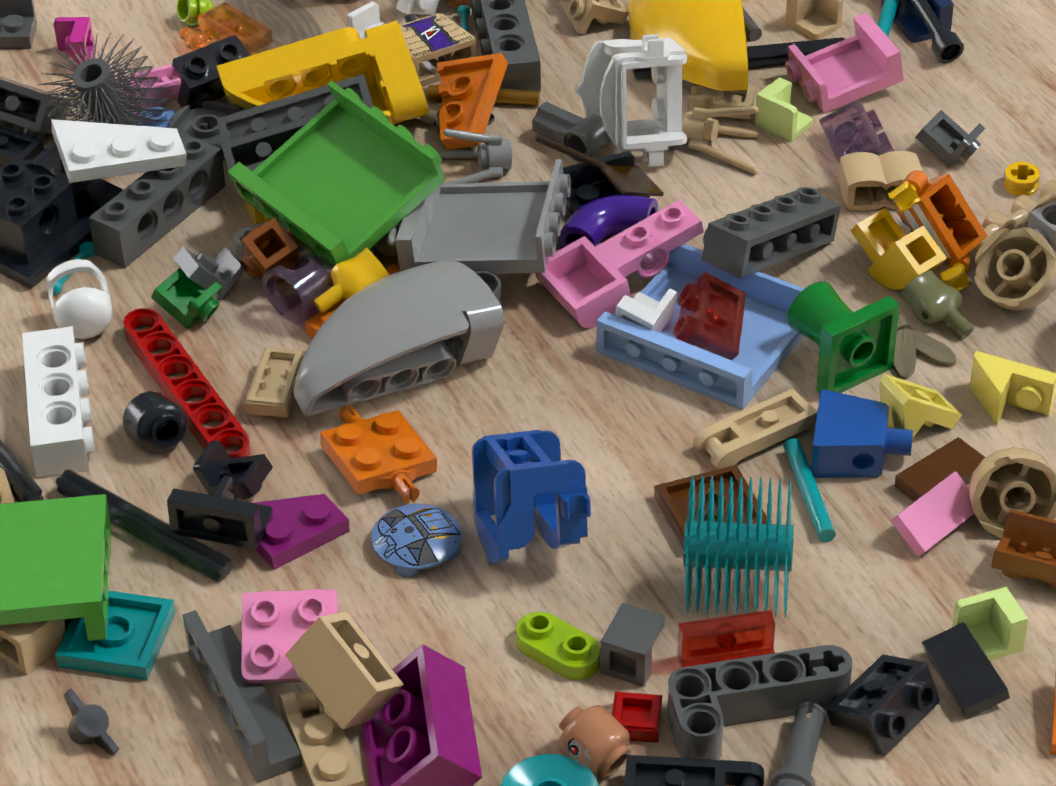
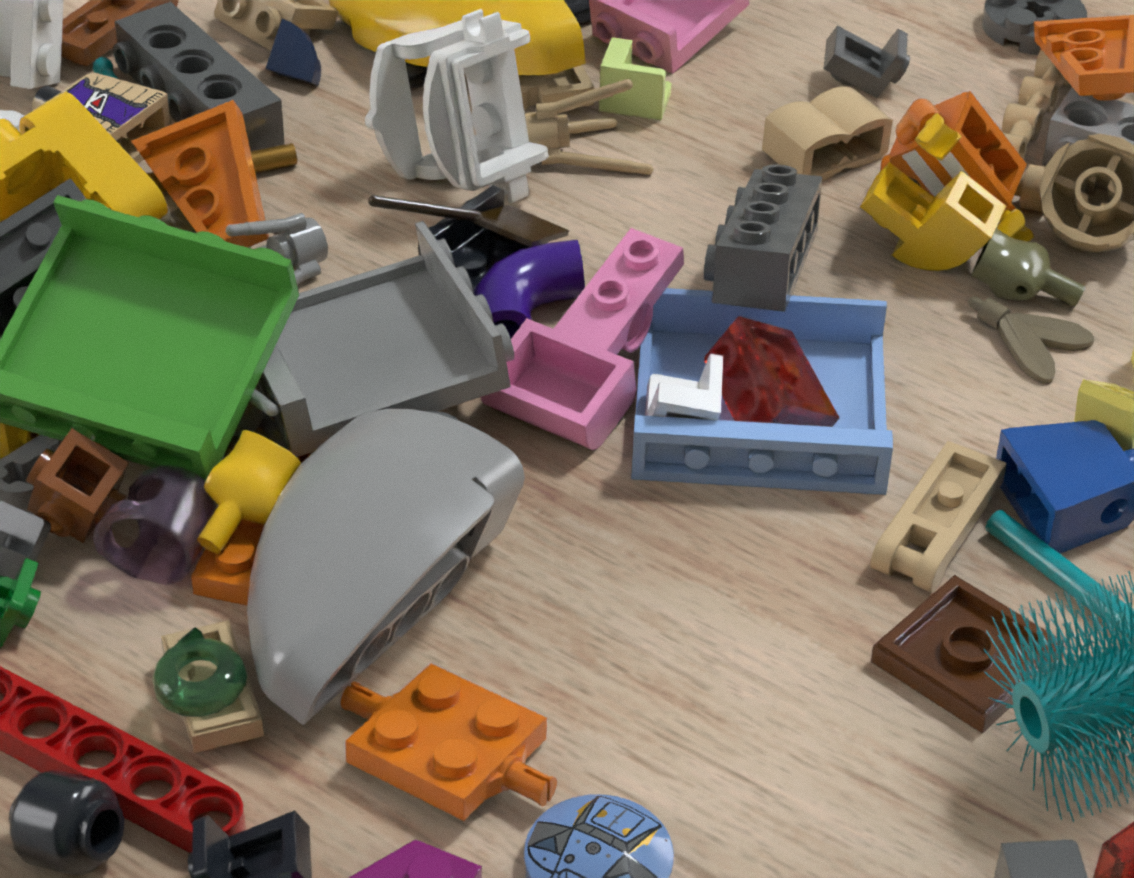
camera: 30 degrees left, 0 degrees up
blue animal [472,430,591,564] -> none
dark grey piece [532,102,611,162] -> none
green plant [787,282,900,394] -> none
clear purple bracket [819,99,894,164] -> none
yellow bush [1004,161,1040,196] -> none
none -> clear green piece [152,627,248,717]
none -> dark blue tile [265,19,321,86]

